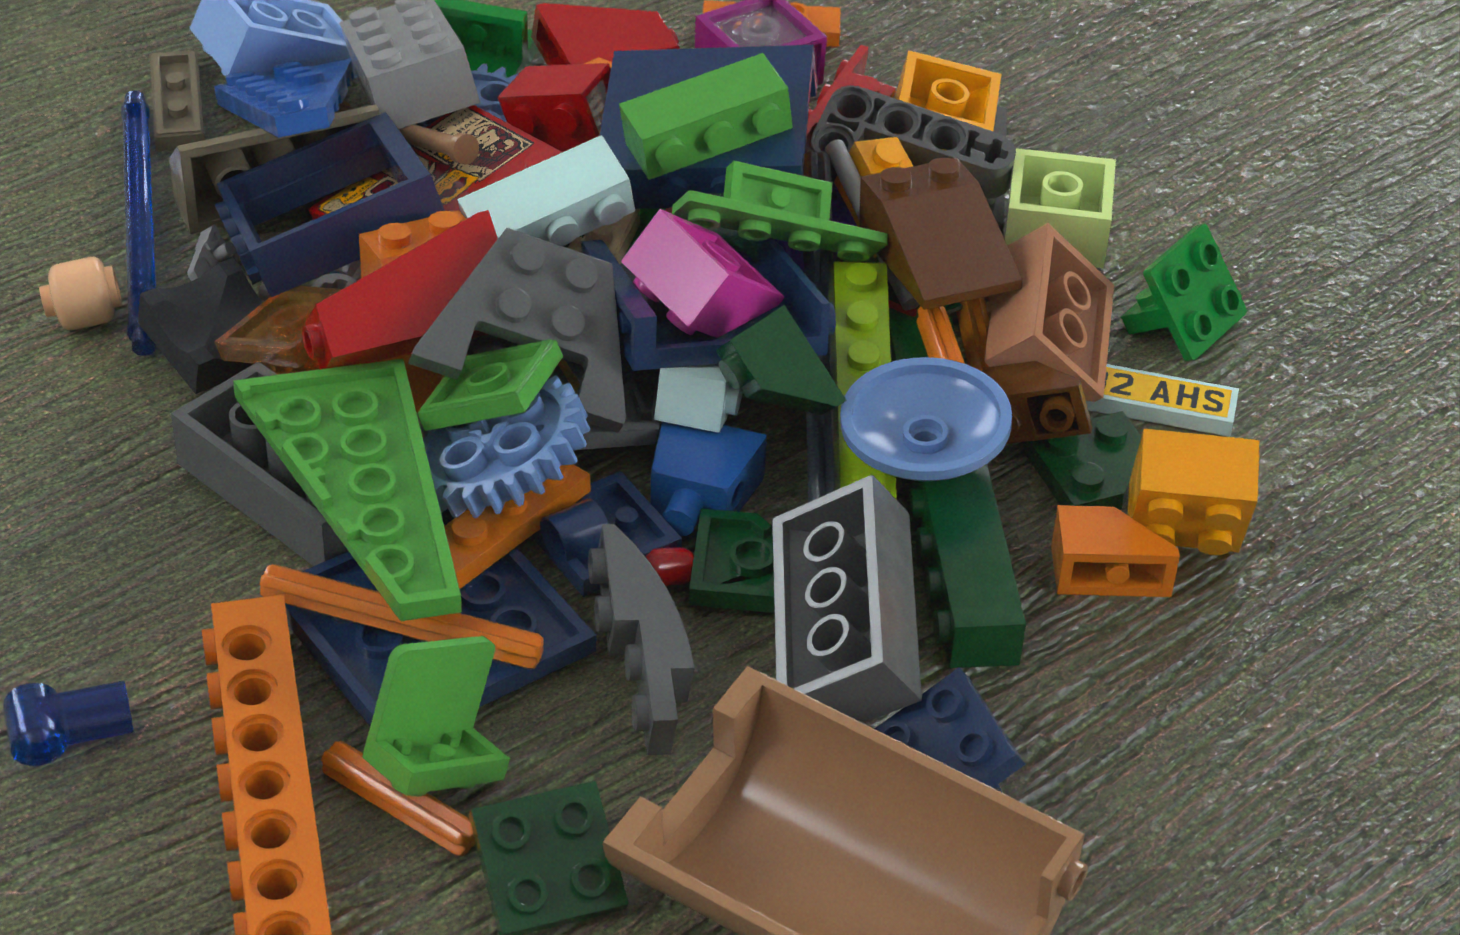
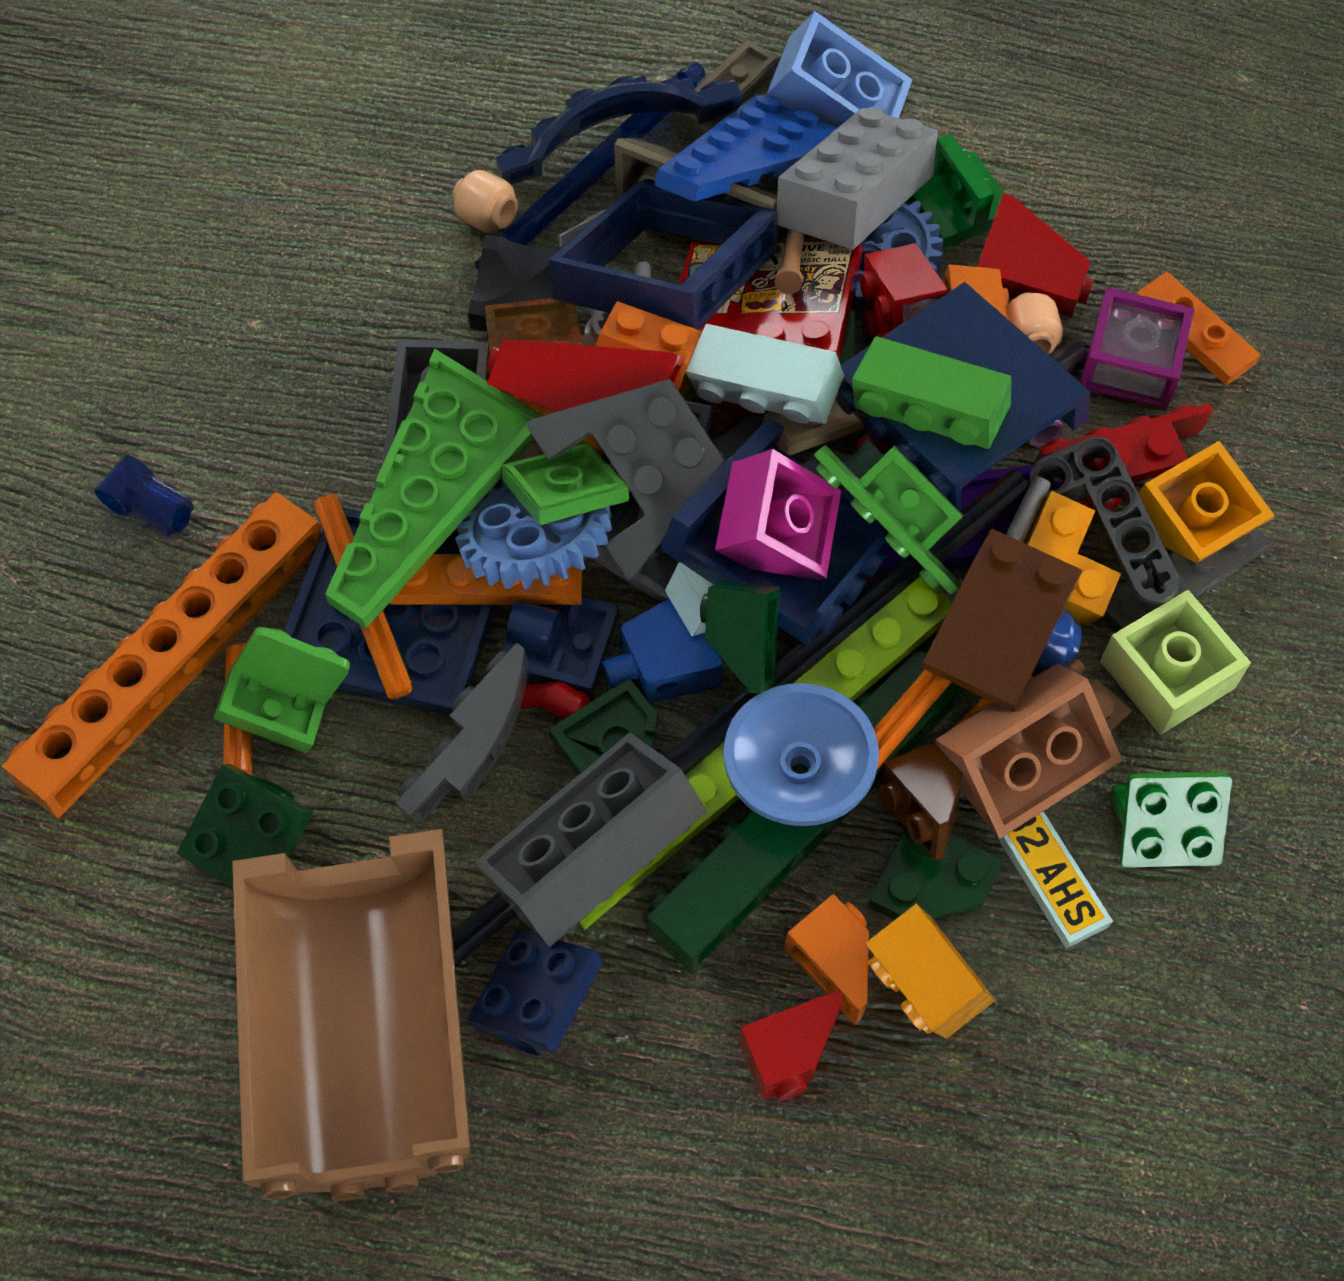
camera: 50 degrees right, 20 degrees up
none -> dark blue piece [496,75,741,185]
none -> red slope [738,990,844,1101]

